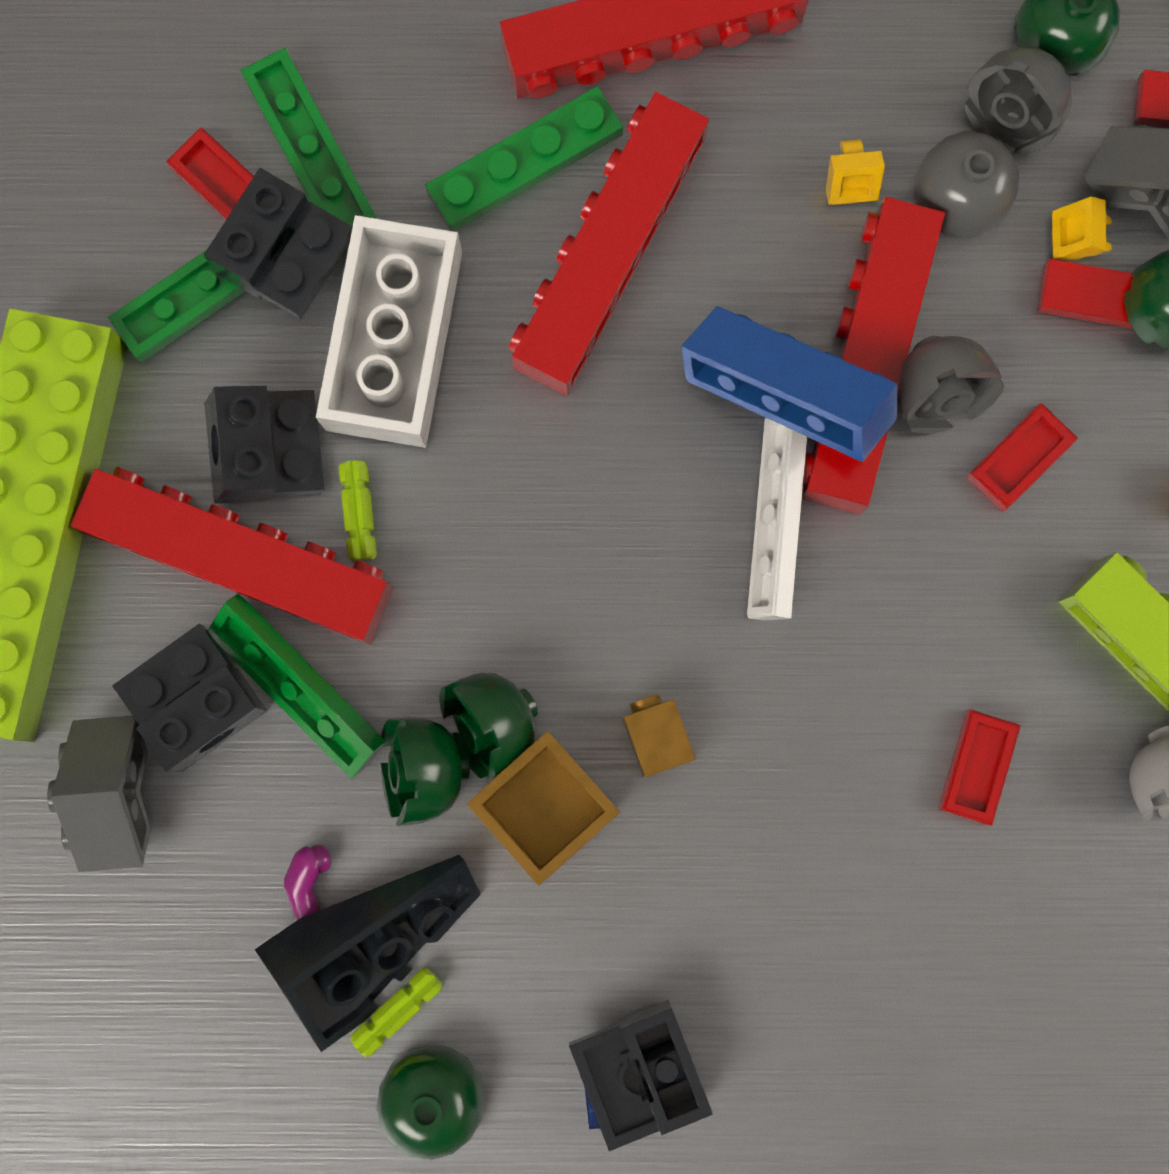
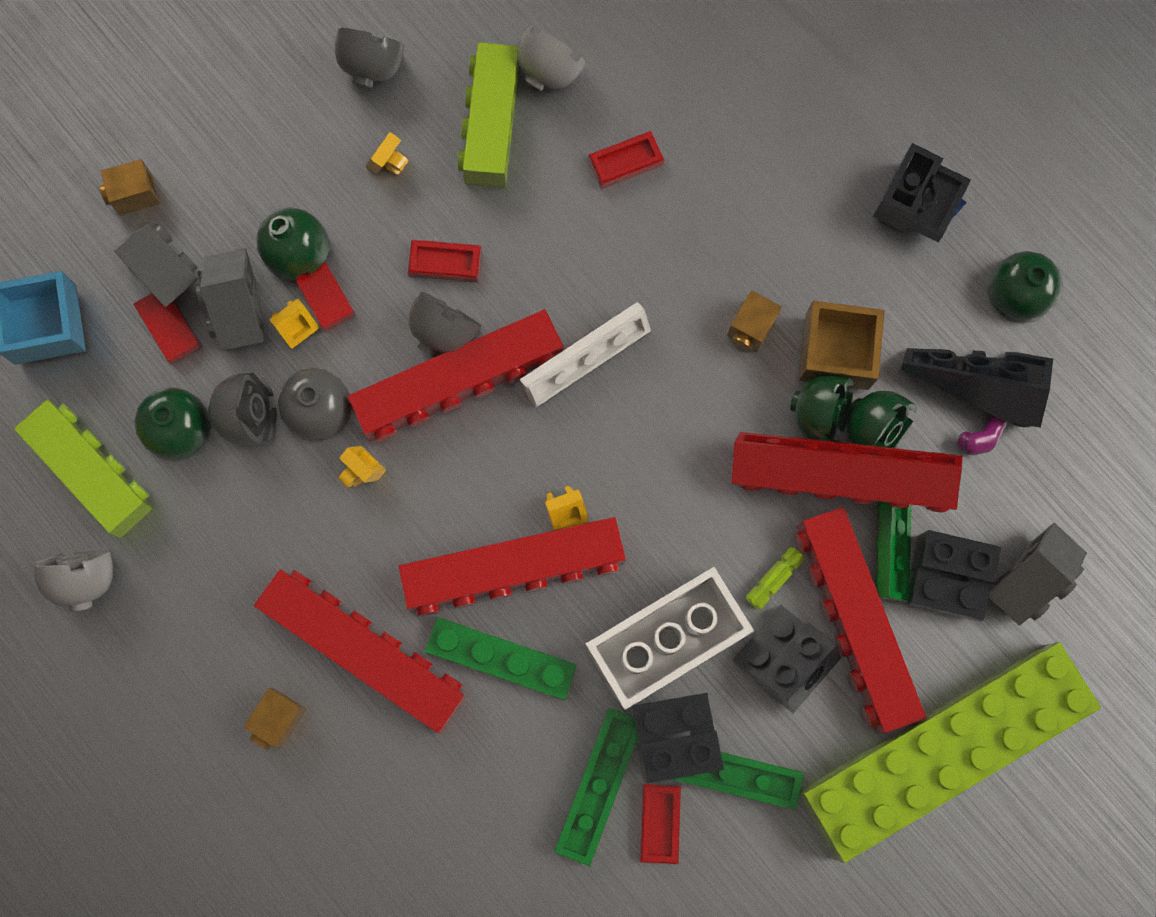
camera: 135 degrees left, 5 degrees down
lime axle [350,967,443,1058] -> none
blue brick [681,306,897,462] -> none
none -> yellow tile [544,486,589,530]
none -> red brick [731,432,963,512]

